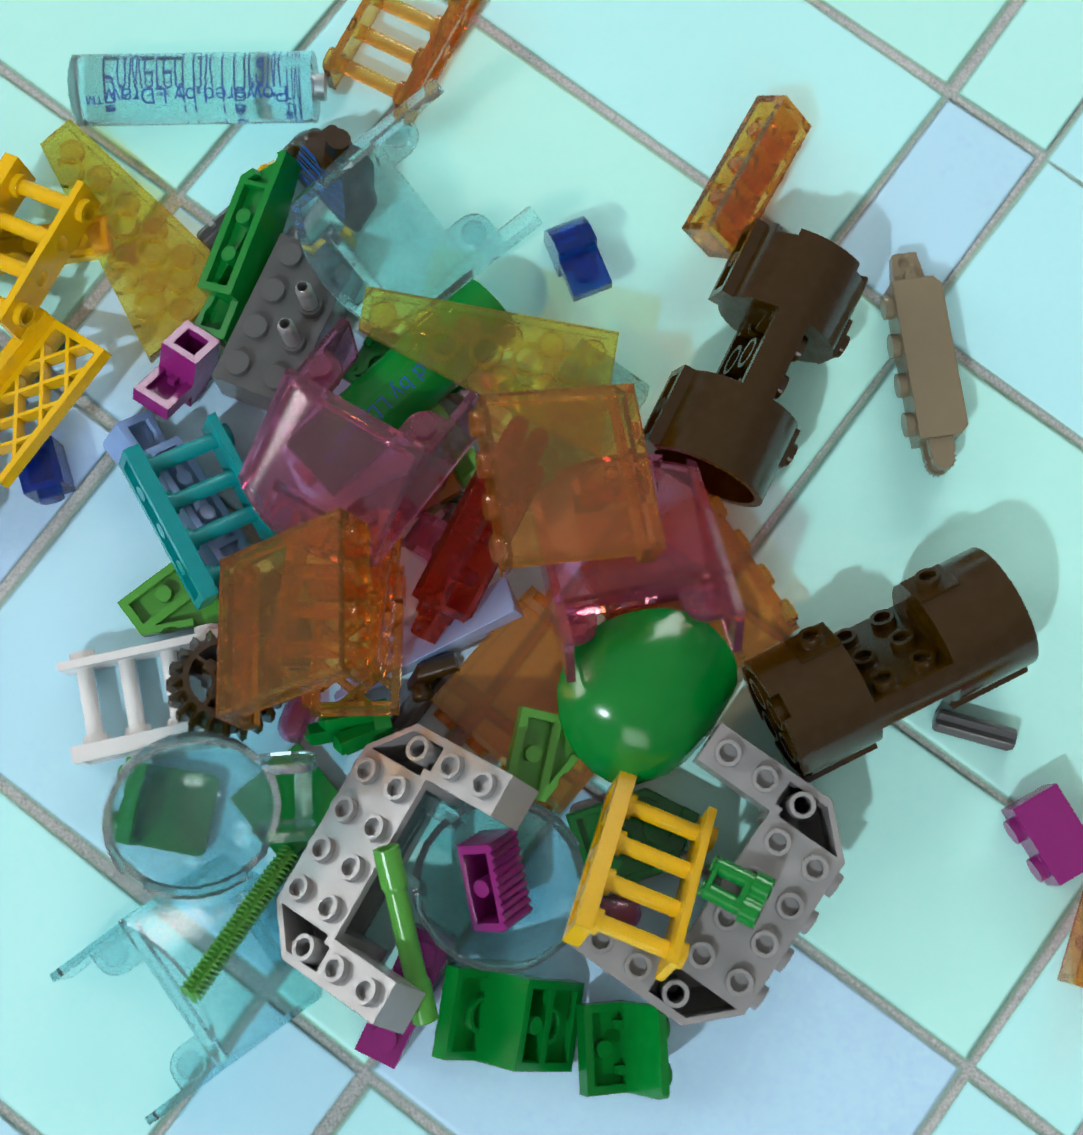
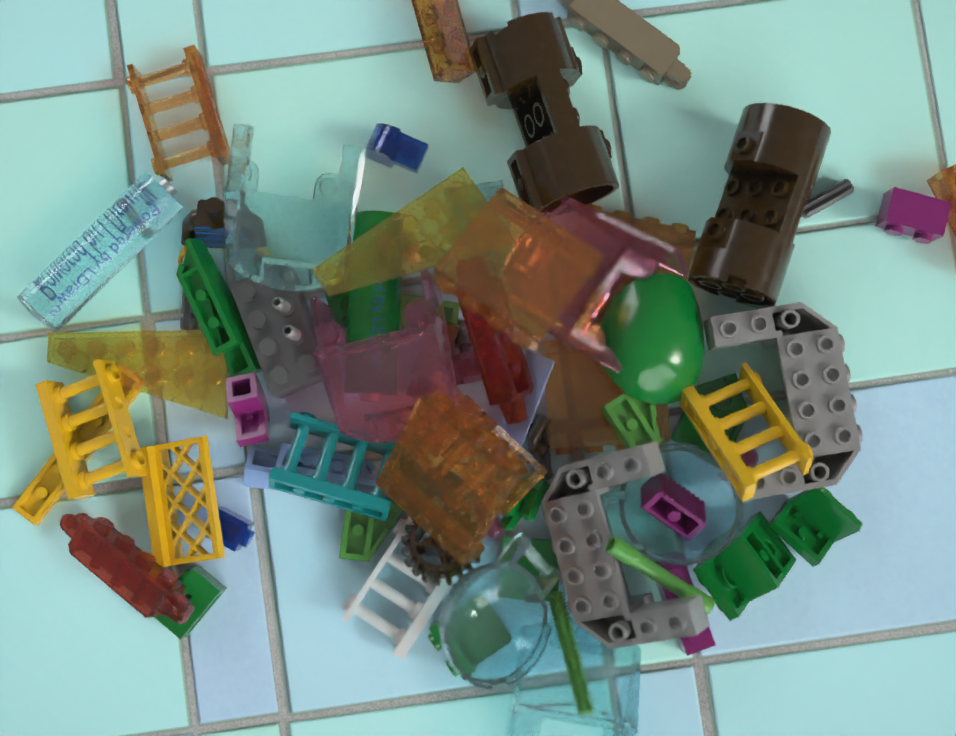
camera: 45 degrees left, 5 degrees up
green piece [697,855,777,929] -> none

